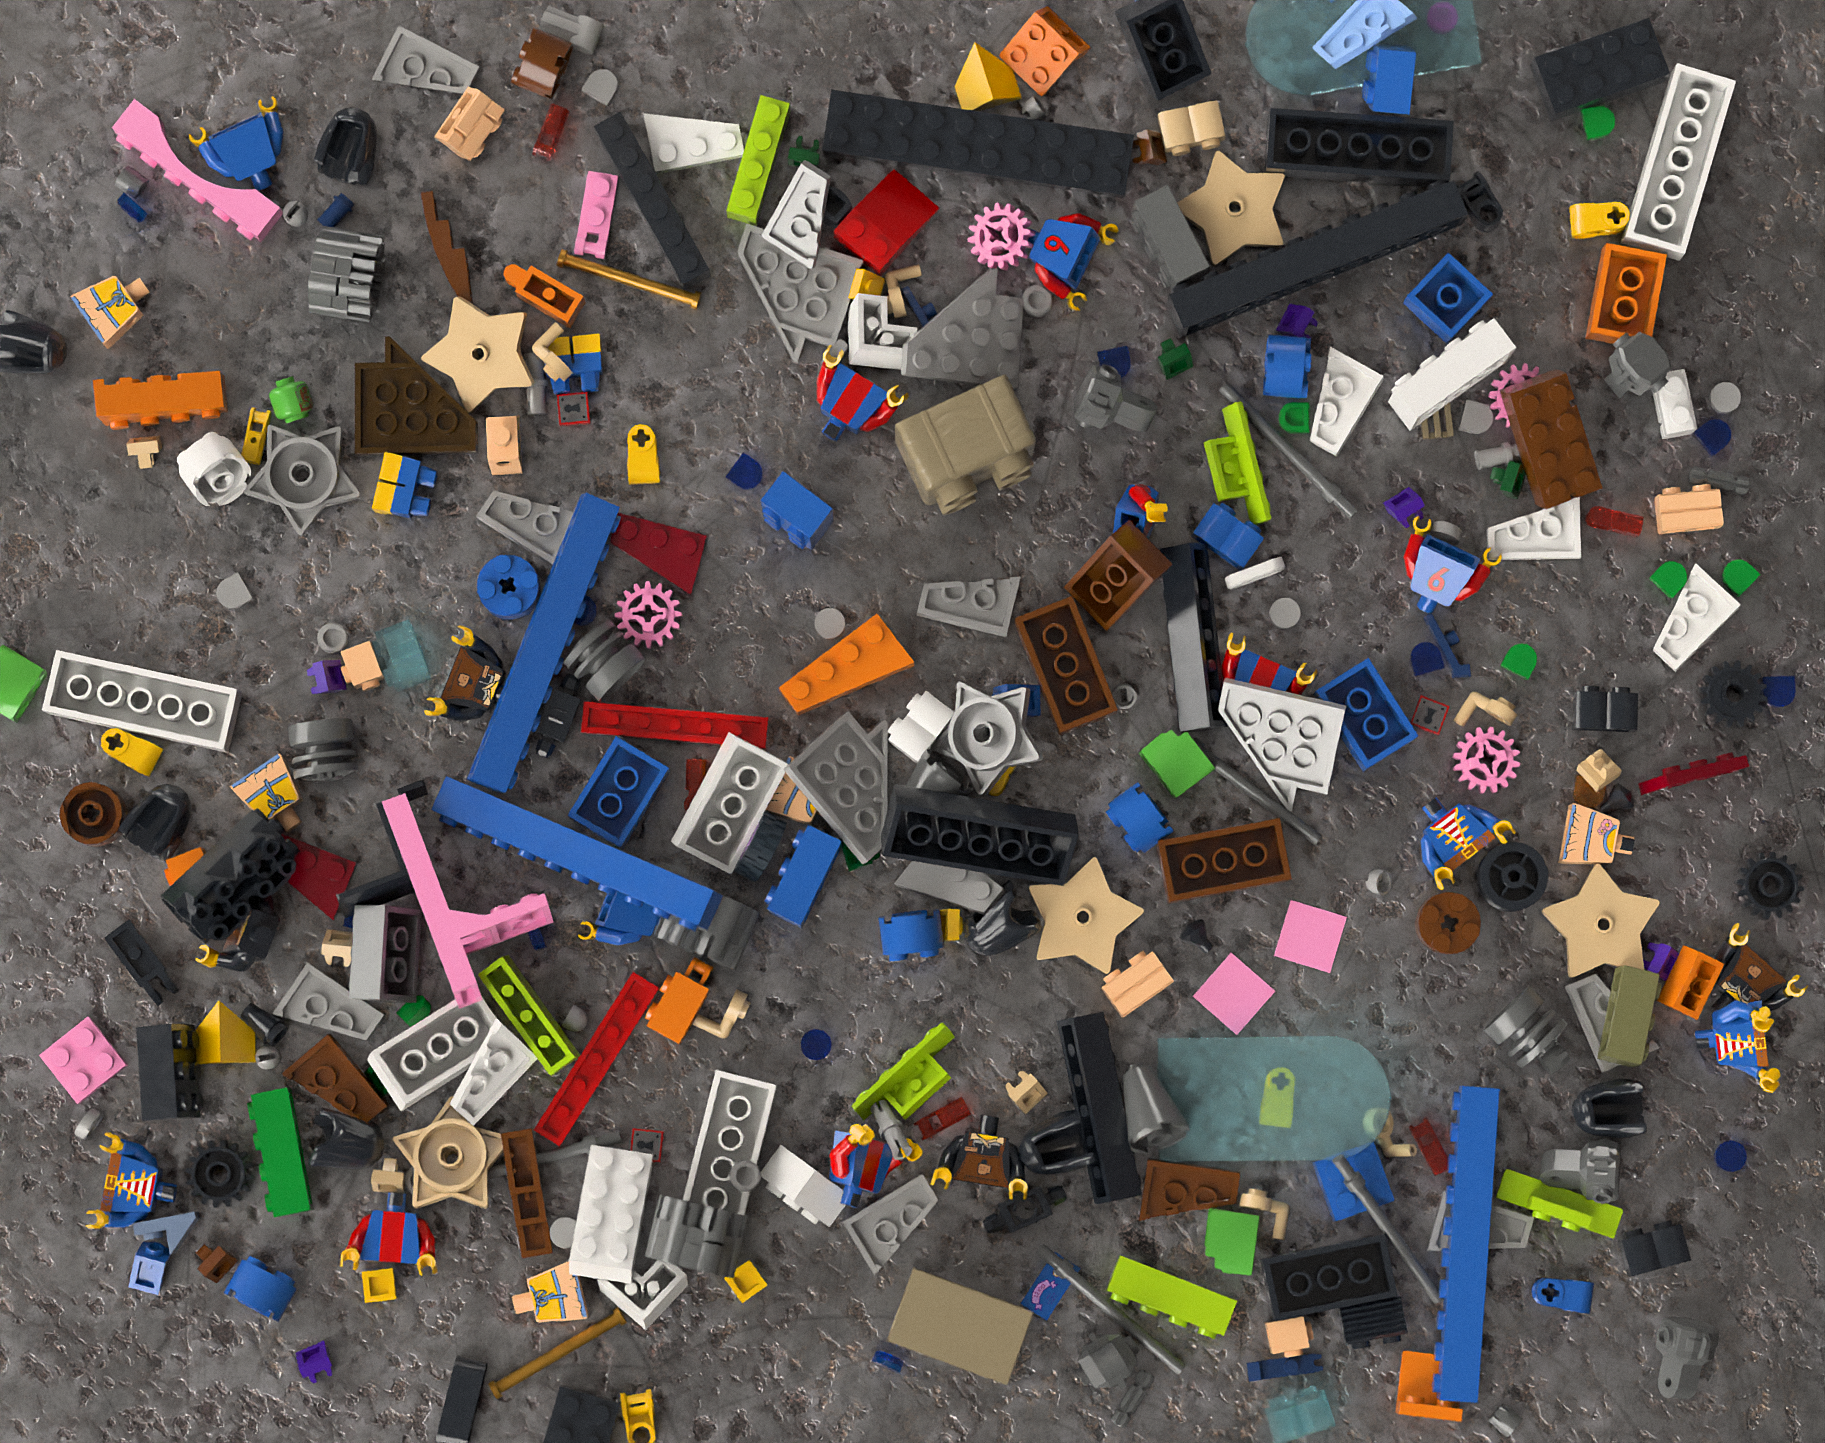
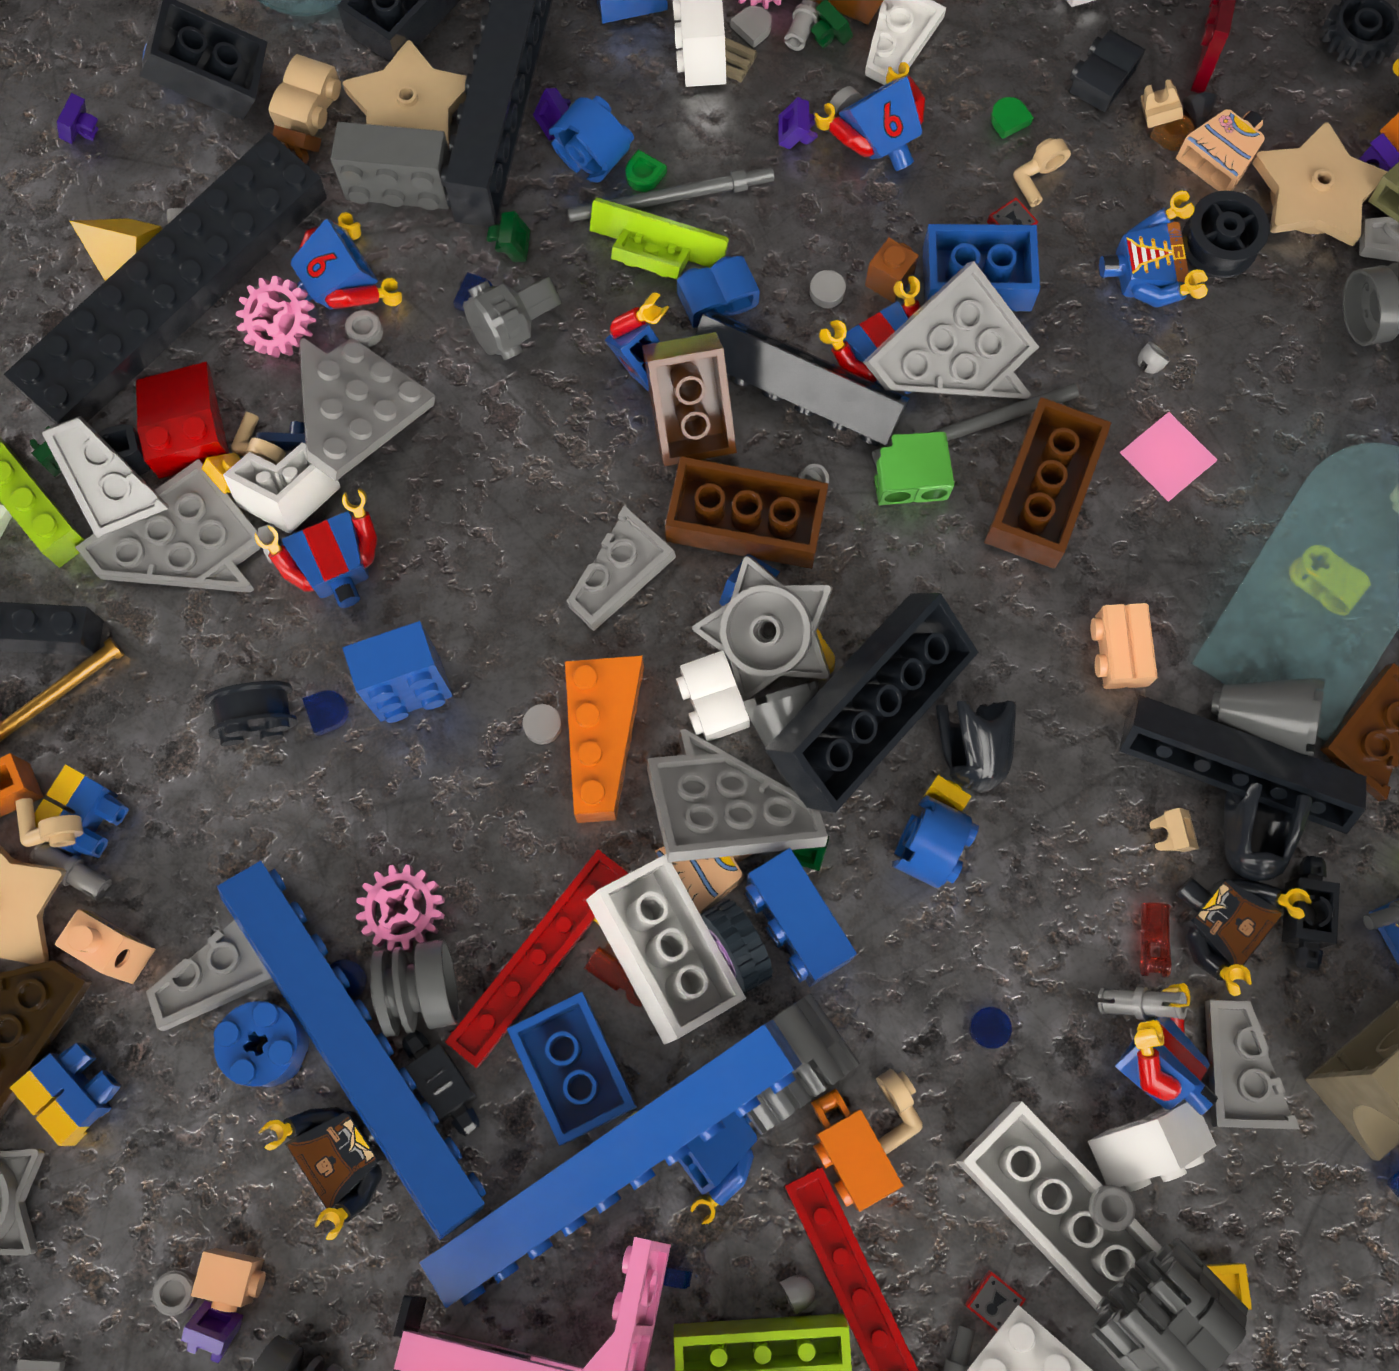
camera: 55 degrees left, 10 degrees down
clear light blue brick [372,619,432,692] -> none
tile [557,392,591,426] -> none
dark red wing [610,513,707,596] -> none
yellow piece [627,424,660,485] -> none
lime bracket [851,1023,955,1120] -> none
light grey wing [894,861,1005,915] -> none
dark tan brick [895,374,1036,516] -> none
orange bracket [999,6,1091,96] -> none
tan plate [1029,857,1144,974] -> none
blue brick [1105,782,1174,853] -> none
black rock [1179,919,1214,954] -> none
bright pink sticker [1193,953,1275,1035] -> none
white tile [1224,557,1285,590] -> none
white wing [1310,347,1384,456] -> none
clear blue tile [1410,642,1445,677] -> none
reddish brown brick [1415,892,1481,954] -> none
dark blue piece [1423,613,1471,679] -> none
bright pink gear [1452,727,1520,794] -> none
none -> black wheel [204,681,298,746]
none -> dark orange brick [865,237,919,303]

